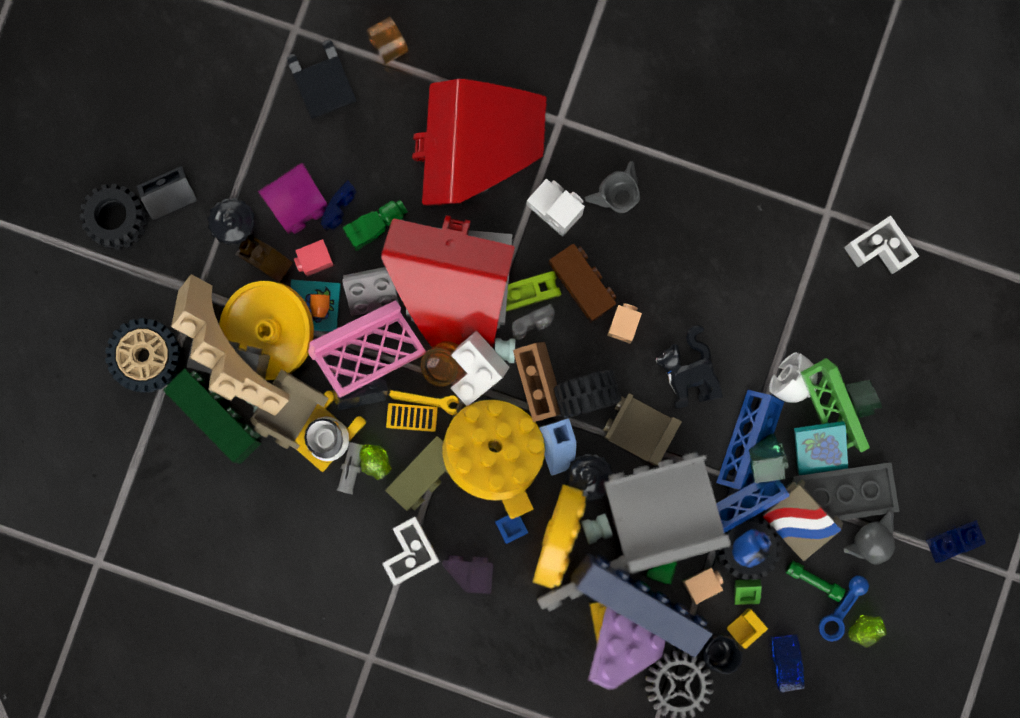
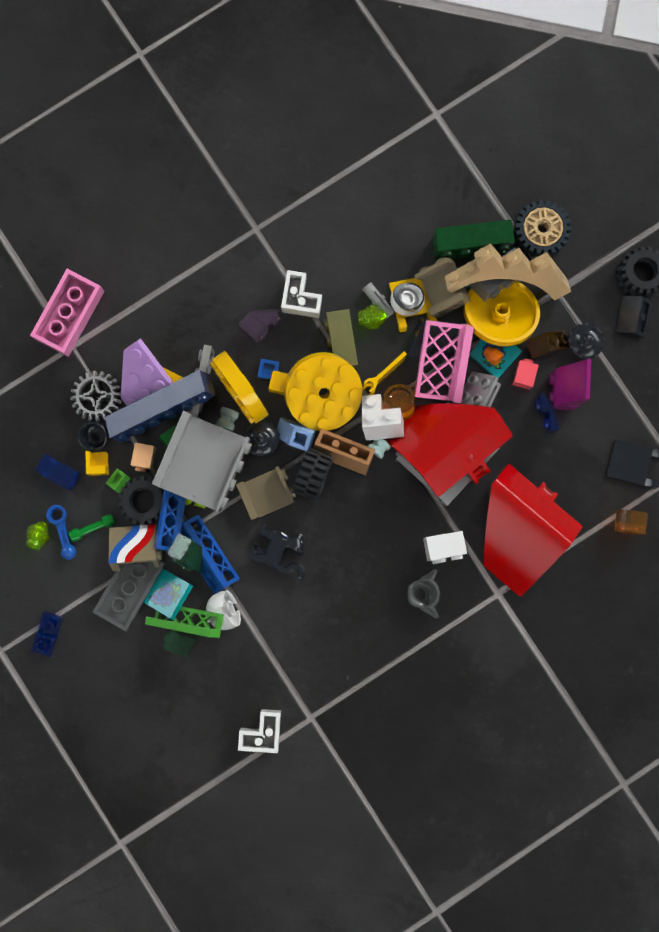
camera: 130 degrees right, 0 degrees up
green piece [343,200,407,251] -> none
tile [386,403,438,432] -> none
lime plate [506,271,562,312] -> none
clear plate [512,304,555,340] -> none
reddish brown brick [549,243,617,323] -> none
light nougat brick [607,303,642,343] -> none
blue head [732,529,771,567] -> none
dark grey piece [843,511,896,565] -> none

